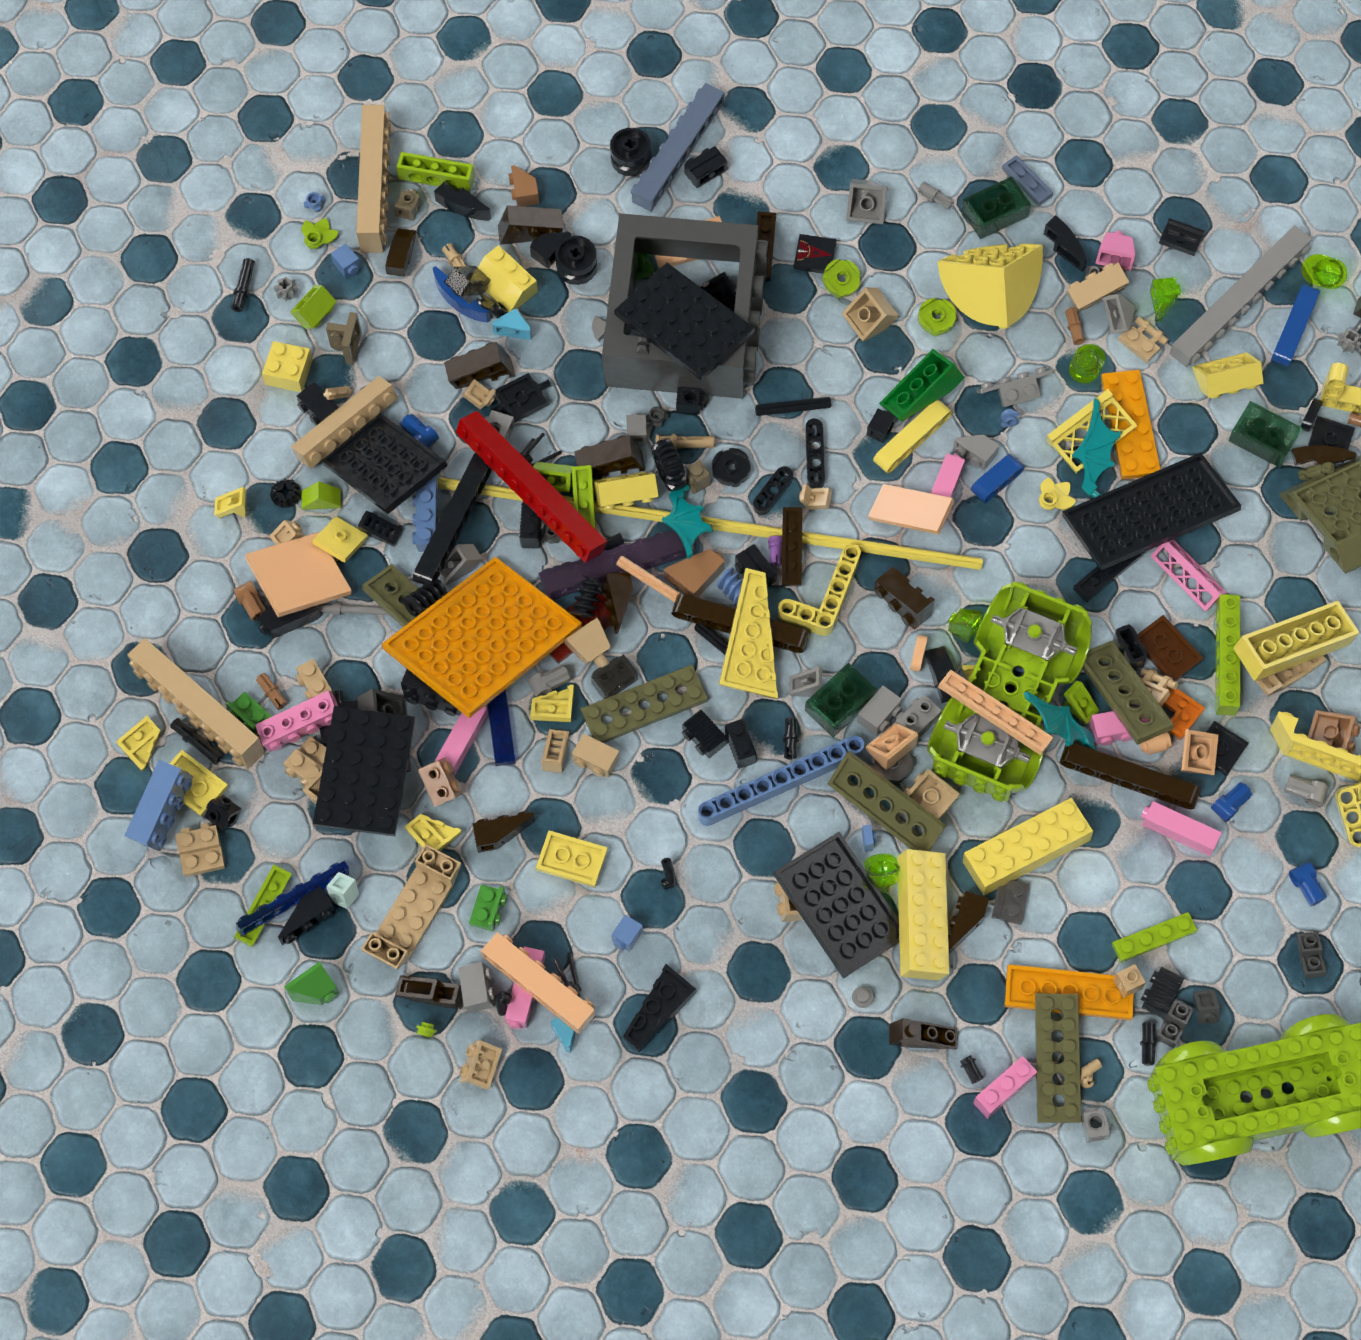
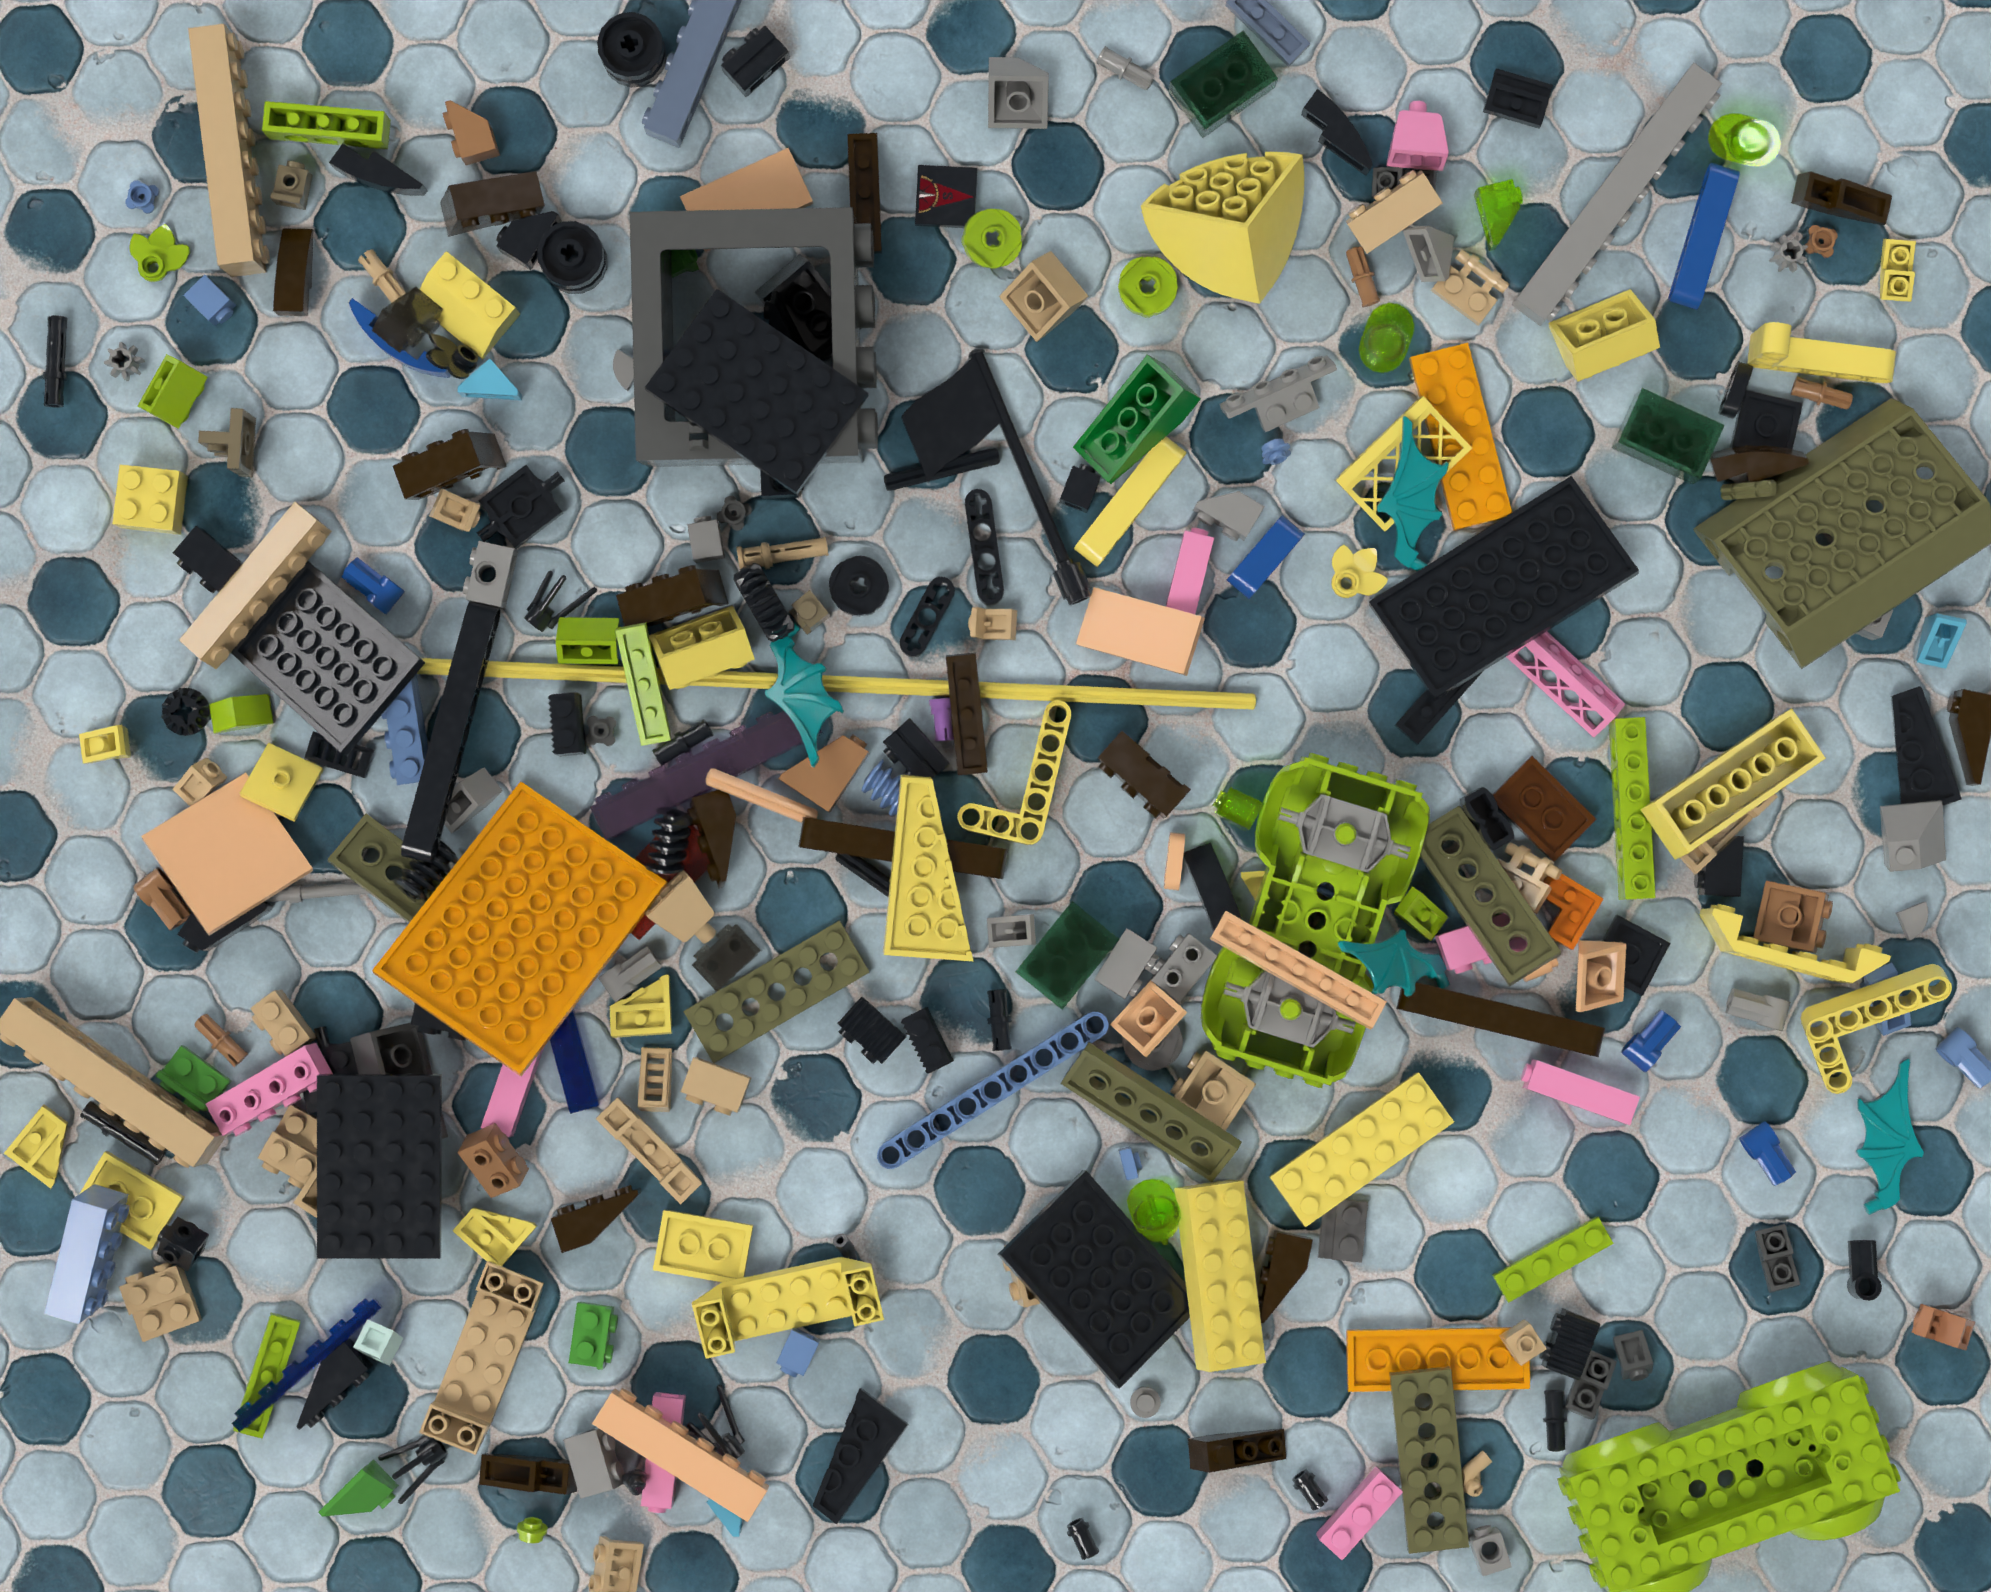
camera: 10 degrees left, 20 degrees up
tan axle [323,386,353,400] -> none
red brick [456,411,607,563] -> none
none -> black plant [378,1435,448,1504]
none -> tan slope [596,1097,702,1205]
none -> light yellow slope [692,1257,884,1359]
none -> black flag [901,348,1091,606]
none -> black pin [1067,1518,1099,1560]
none -> black slope [1694,836,1744,897]

